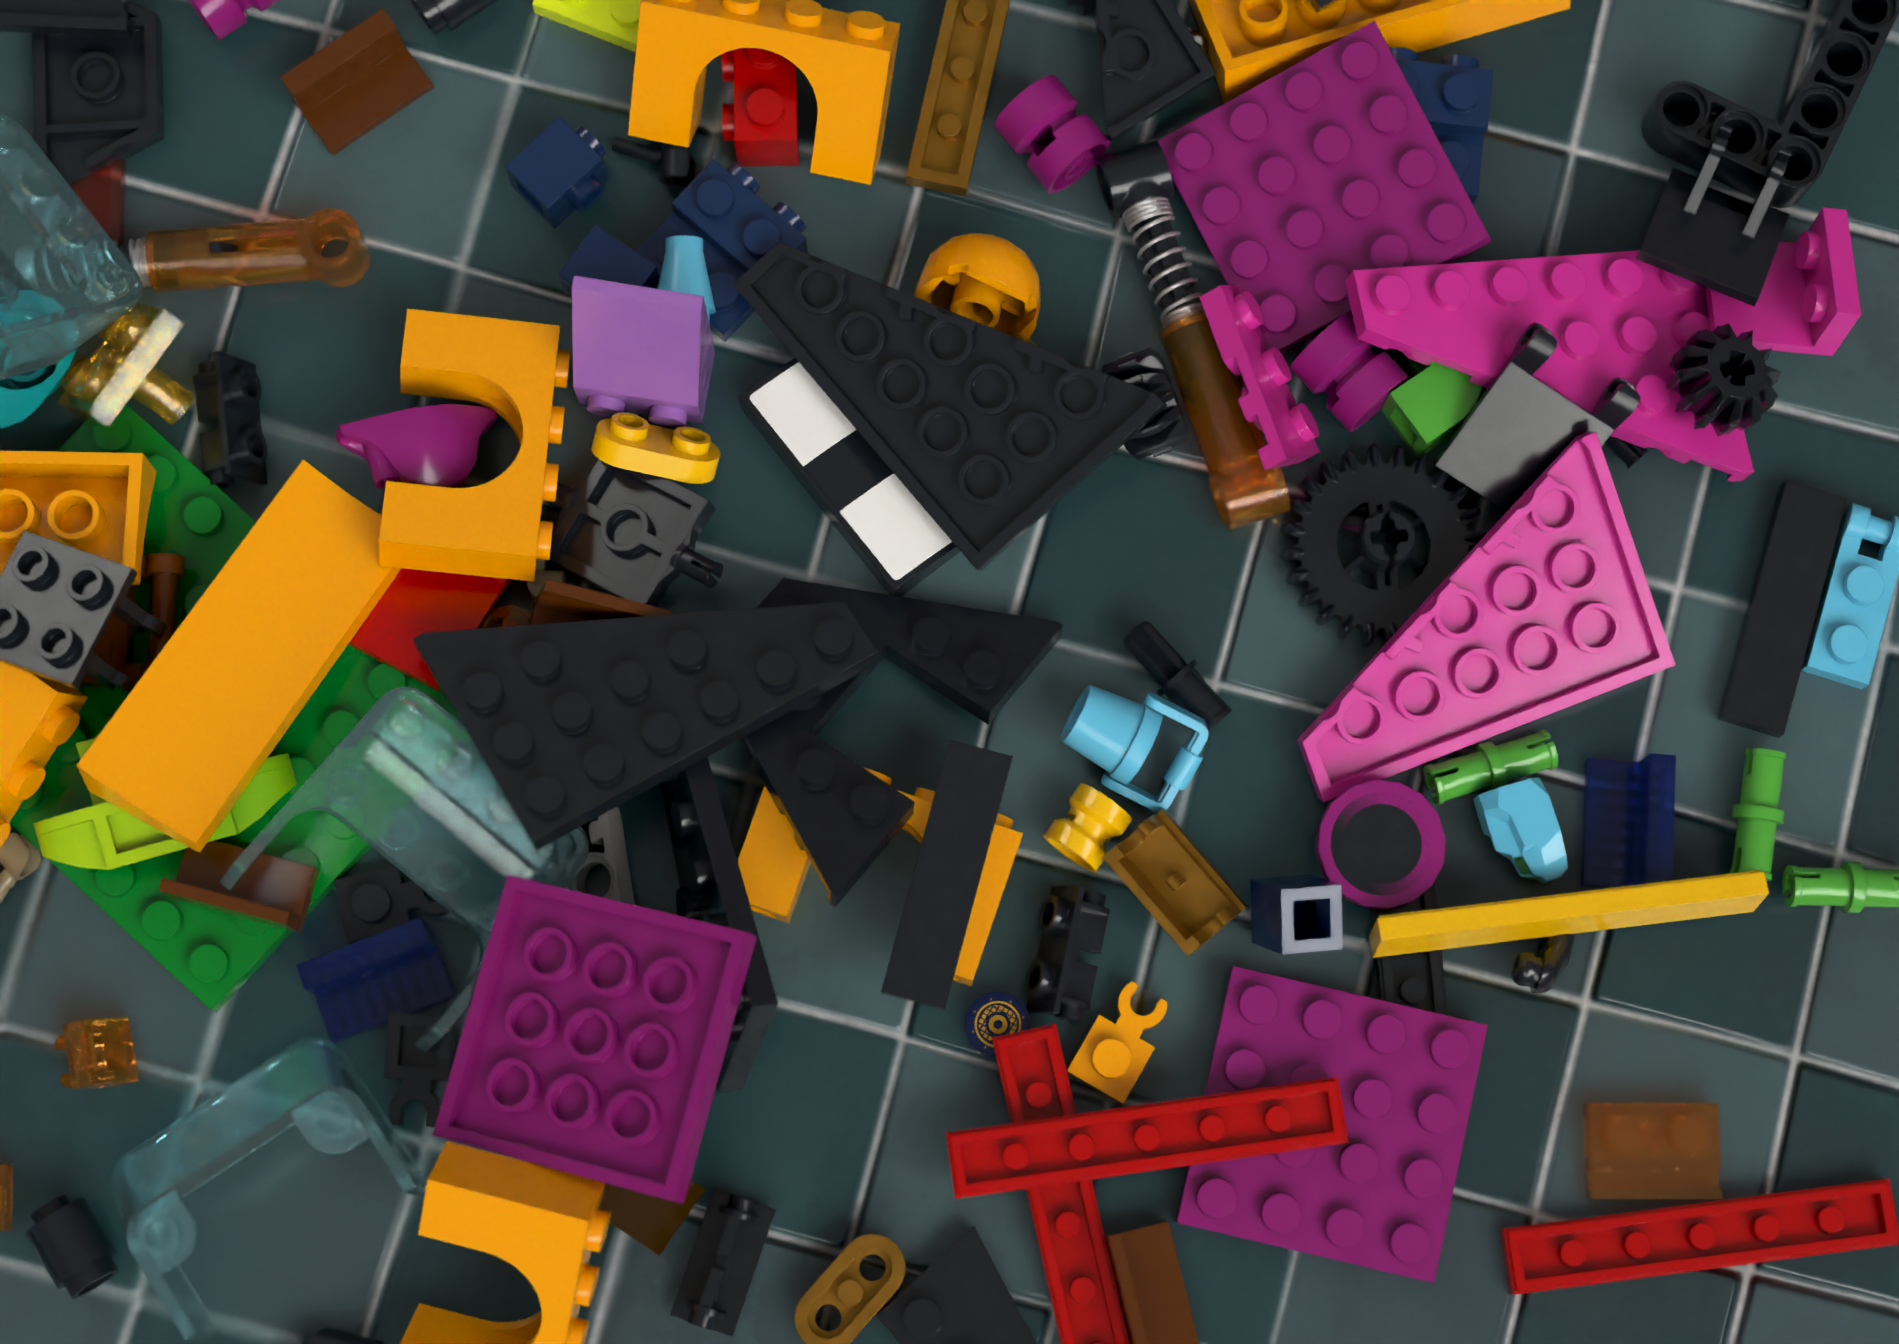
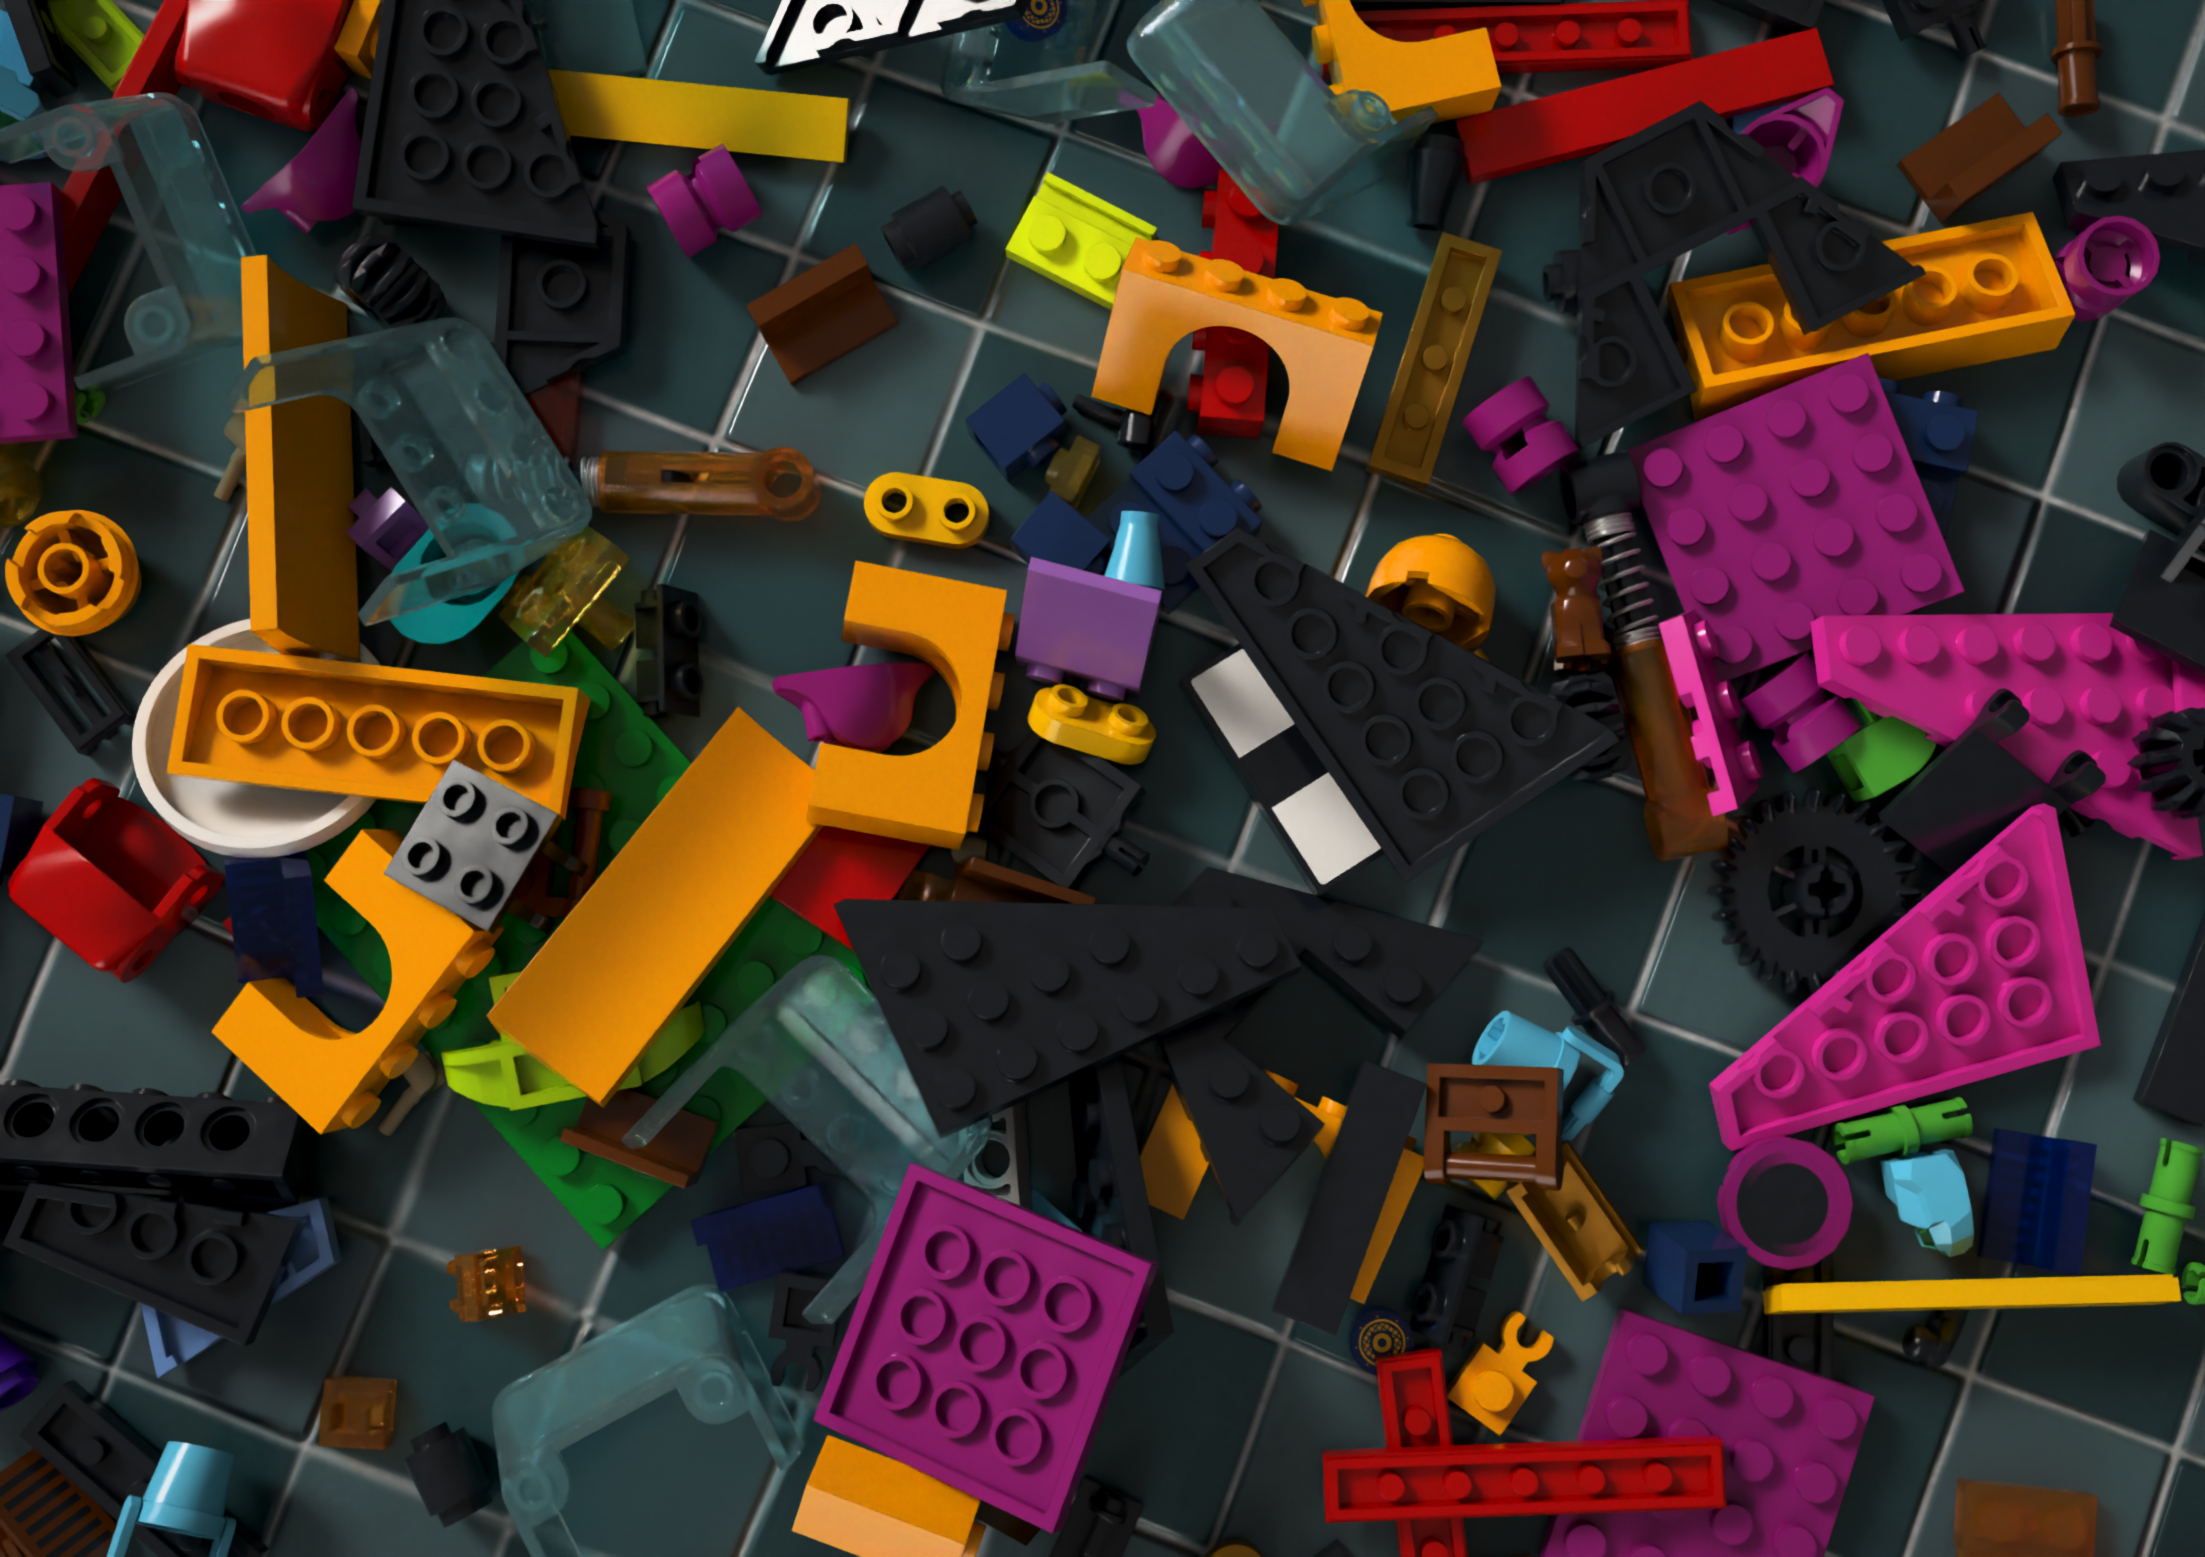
camera: 10 degrees right, 5 degrees up
none -> yellow plate [864,472,990,549]
none -> clear yellow plate [1044,435,1101,510]
none -> reddish brown plate [1424,1063,1564,1191]
none -> reddish brown animal [1541,546,1611,676]

